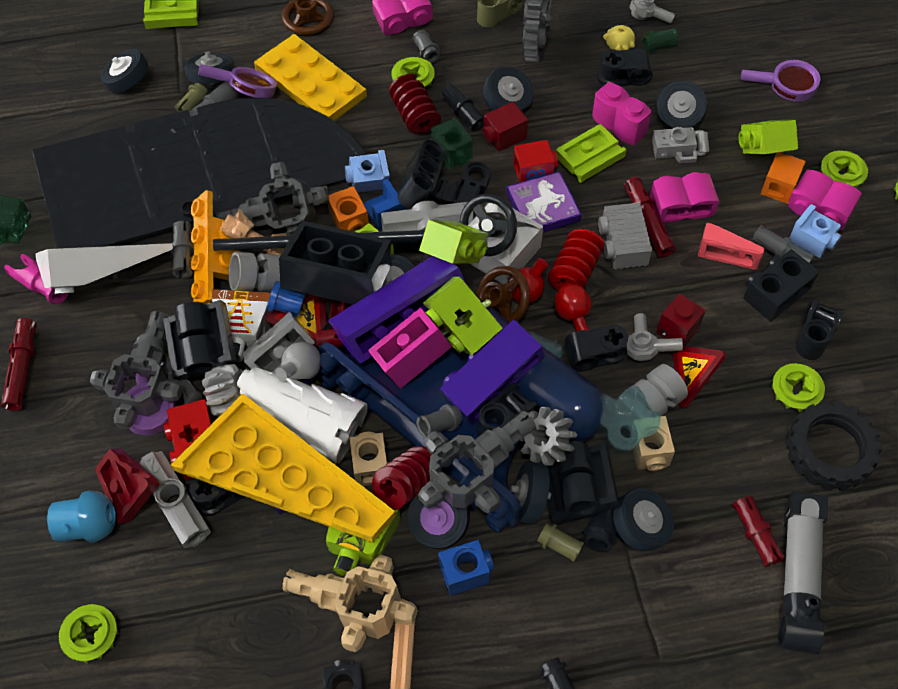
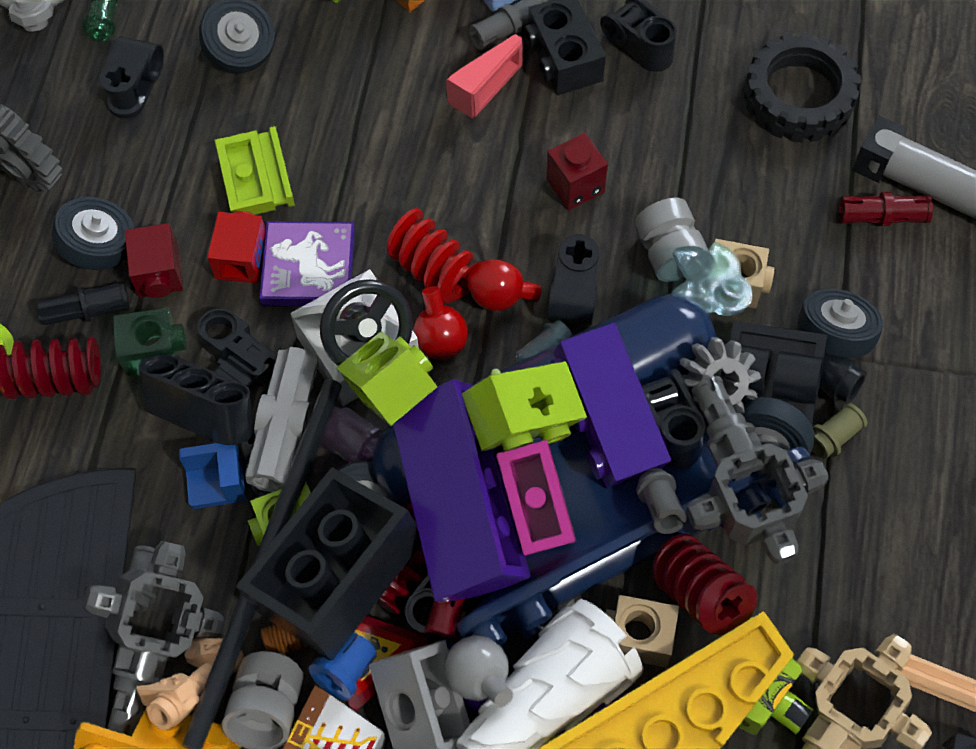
camera: 70 degrees left, 5 degrees up
orange brick [327,186,369,232] -> none
light blue brick [345,150,390,193] -> none
black wheel [407,495,469,549] -> none
blue brick [438,540,494,596] -> none
reddish brown piece [477,266,530,322] -> none
dark pink brick [592,82,651,145] -> none
light grey brick [598,202,652,270] -> none
light yellow animal [603,25,635,50] -> none
dark red pin [624,177,676,258] -> none
light grey piece [627,313,683,361] -> none
dark pink brick [650,172,719,223] -> none
light grey piece [652,127,709,164] -> none
piece [672,346,727,408] -> none
lime gear [771,363,825,412] -> none

